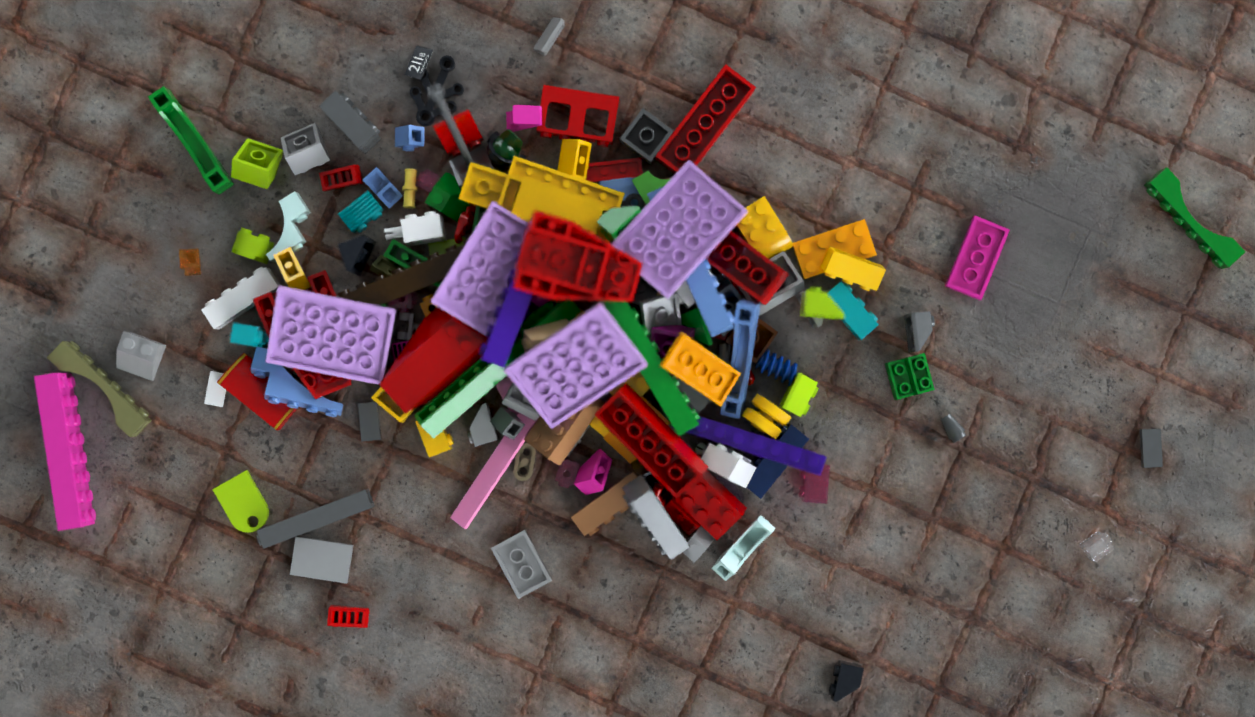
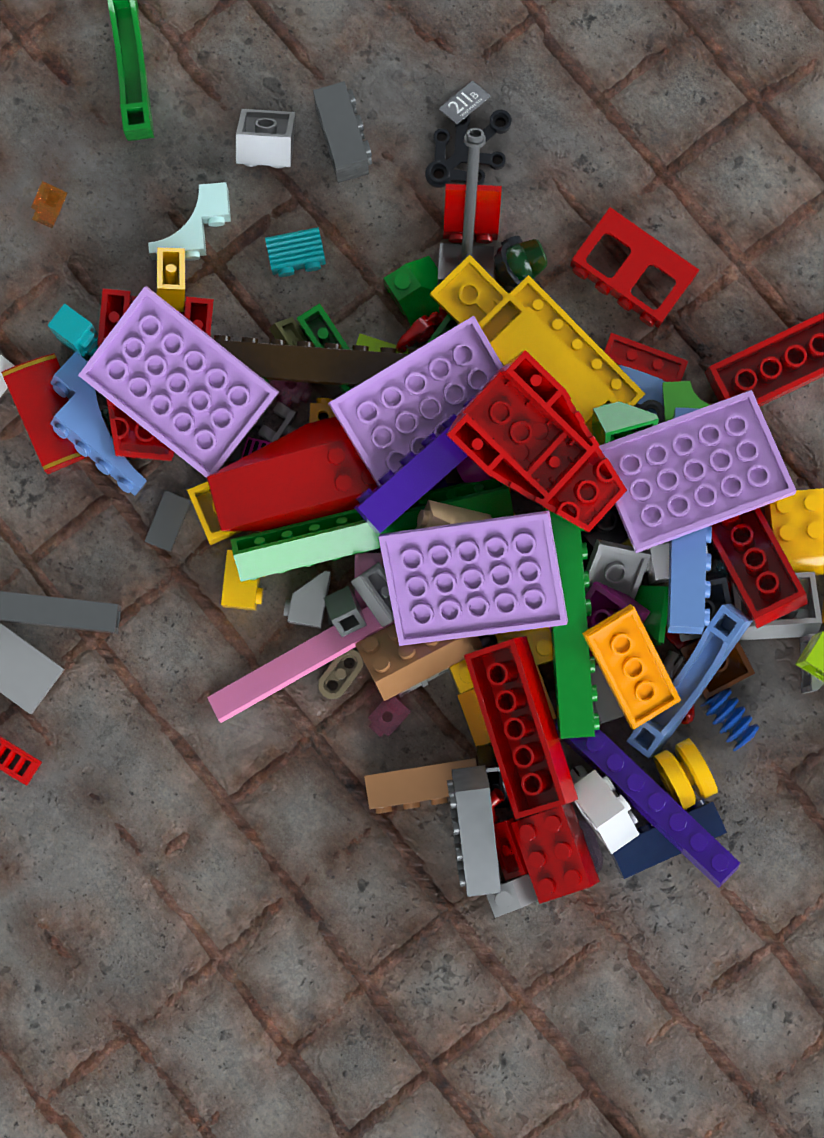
camera: 30 degrees right, 5 degrees down
white brick [202,267,281,330] -> none
lime slope [231,138,283,189] -> none
lime cylinder [231,227,275,264] -> none
red slope [319,164,363,192] -> none
black slope [337,235,377,276] -> none
medium blue slope [362,167,403,208] -> none
white brick [384,211,447,246] -> none
medium blue brick [395,125,424,151] -> none
light yellow pin [402,169,418,209] -> none
clear pink brick [416,168,441,194] -> none
light grey plate [491,530,552,599] -> none
dark pink slope [506,105,542,132] -> none
light grey slope [533,17,565,56] -> none
yellow brick [557,139,592,180] -> none
dark pink slope [574,449,612,495] -> none
dark grey brick [620,108,674,165] -> none
light aqua arch [711,515,775,581] -> none
lime slope [779,372,819,417] -> none
clear pink brick [799,464,830,504] -> none

